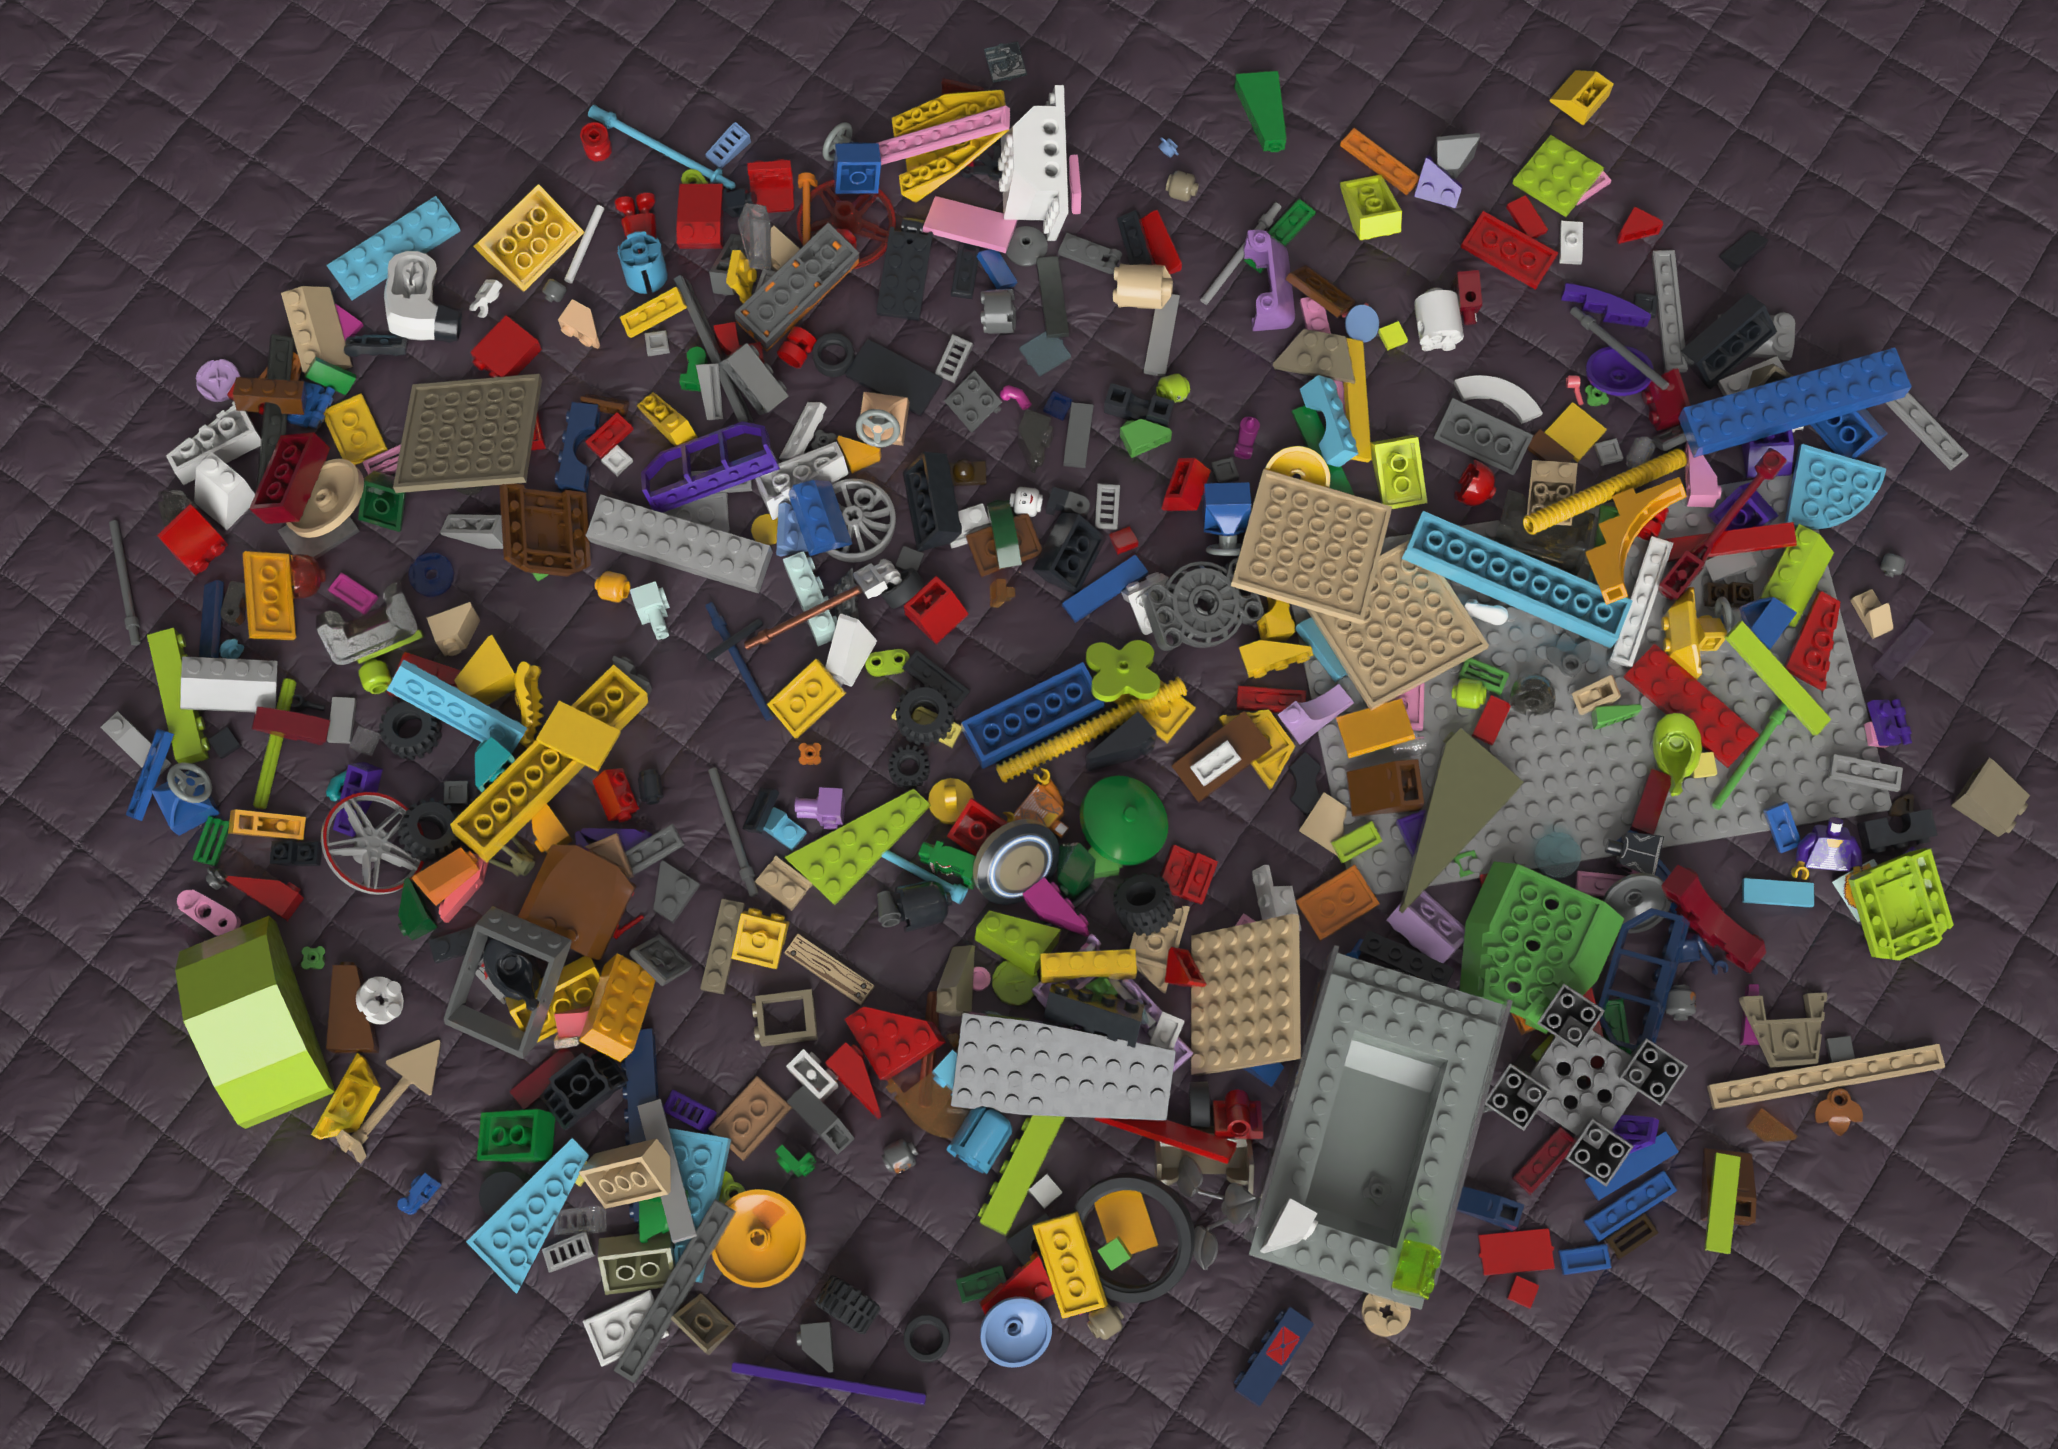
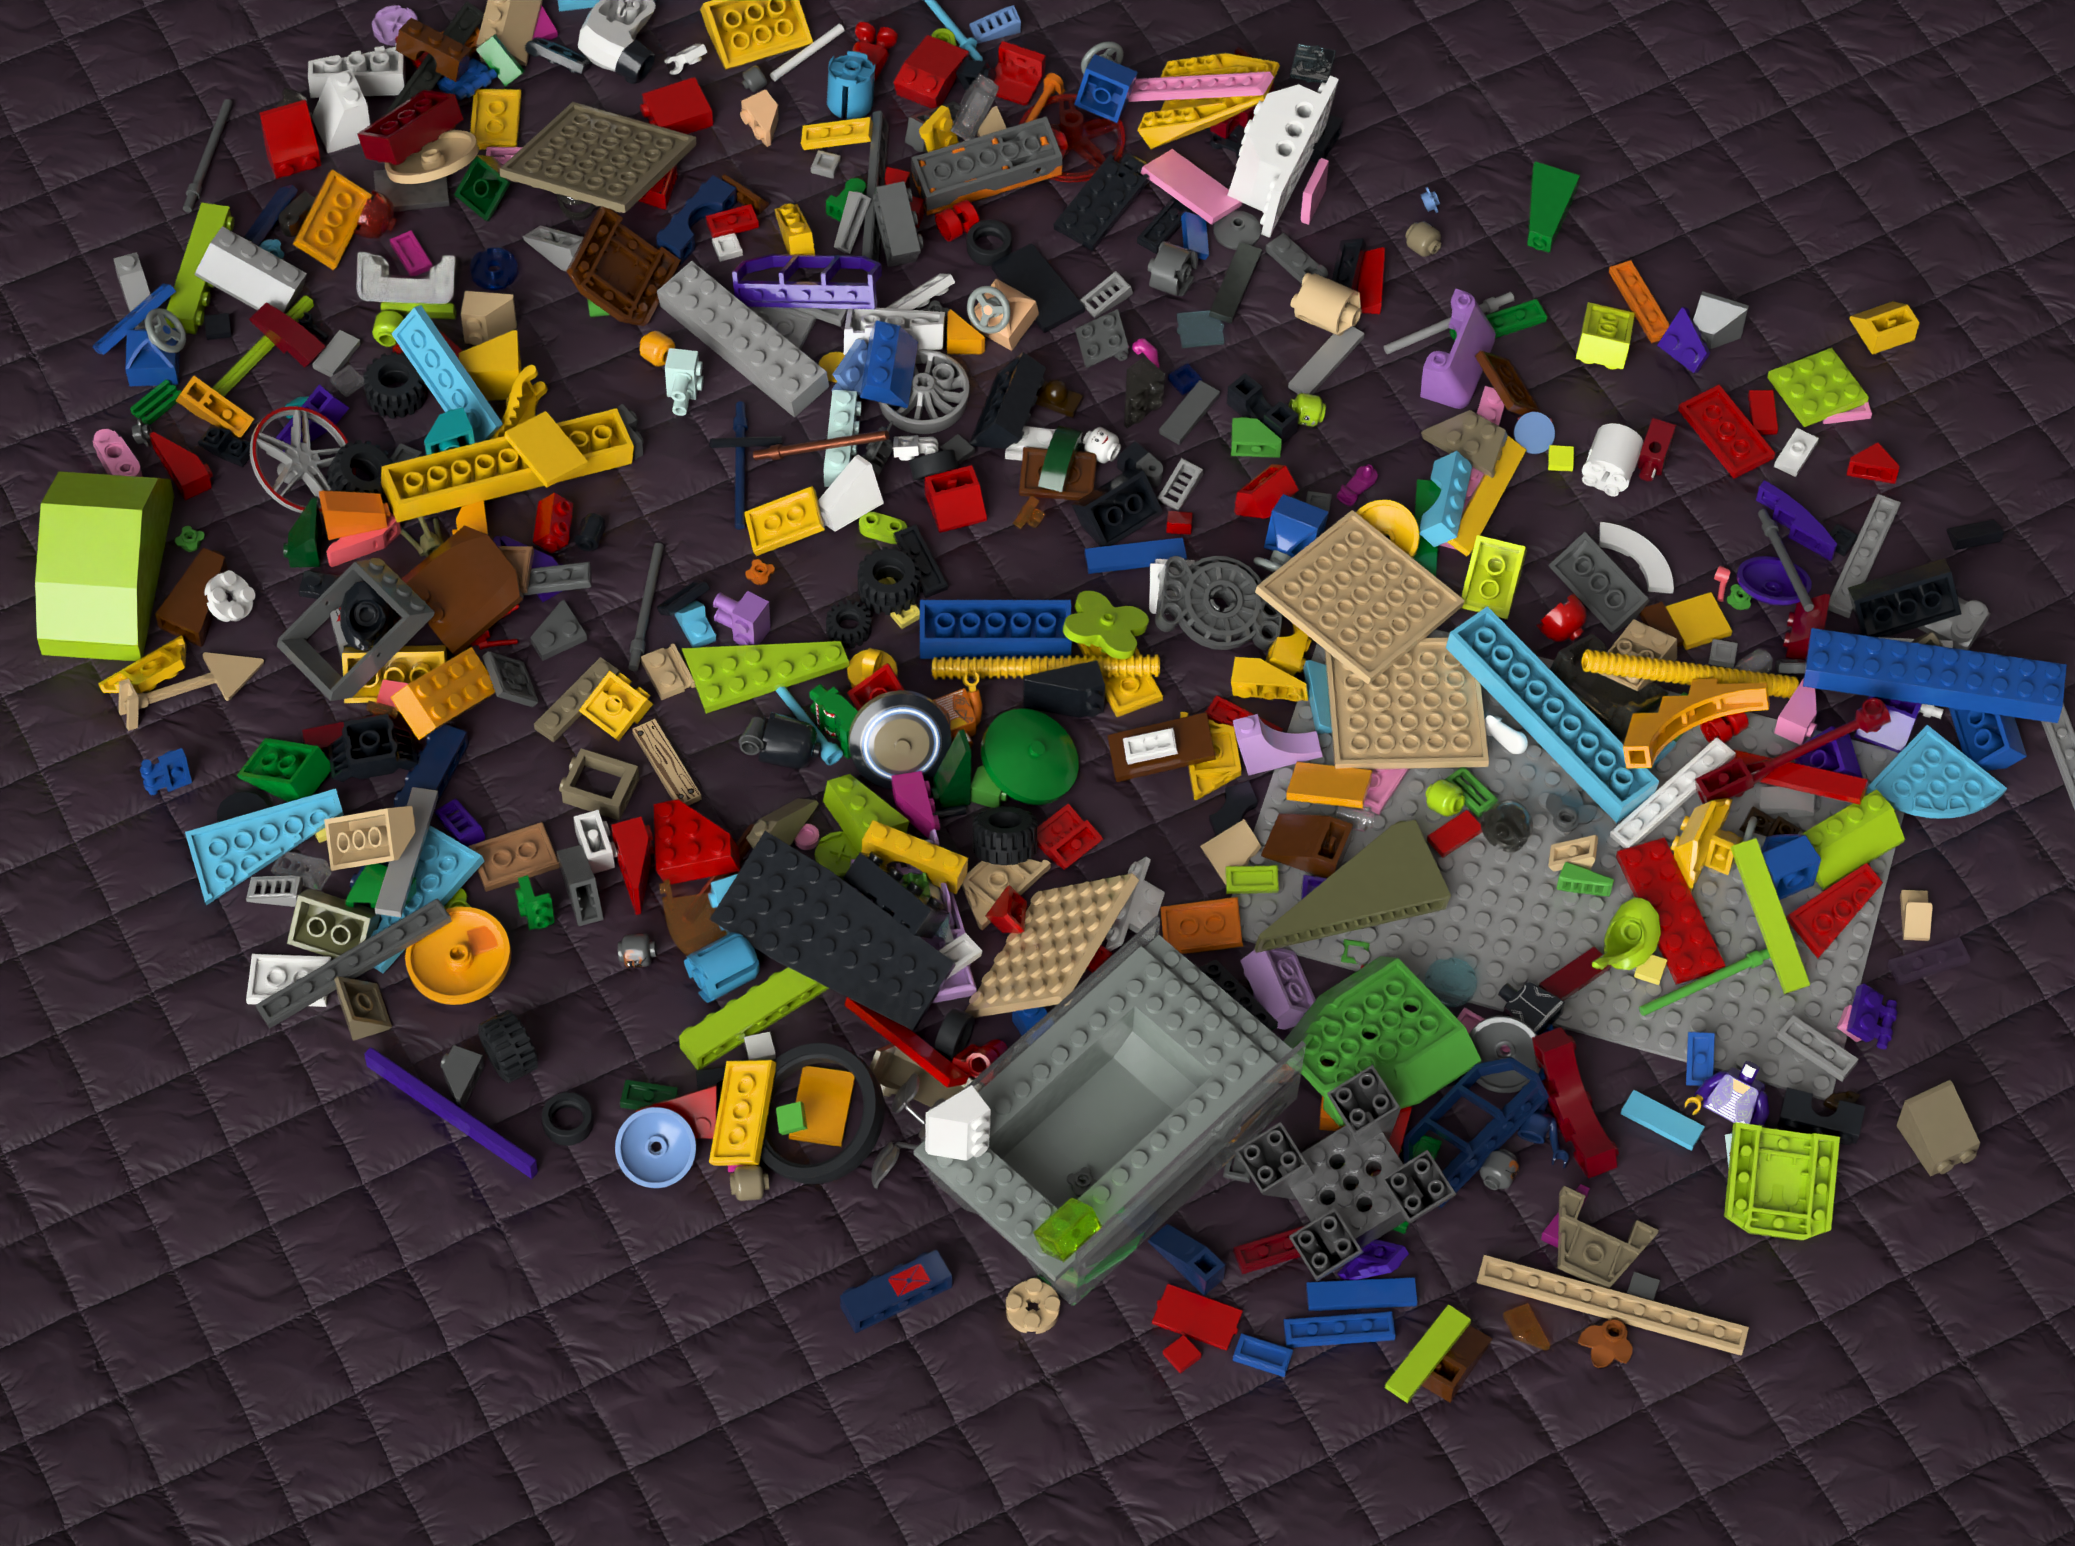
camera: 25 degrees right, 15 degrees down
dark brown tile [1604,1213,1659,1260] -> none
dark grey piece [1880,553,1906,577] -> none

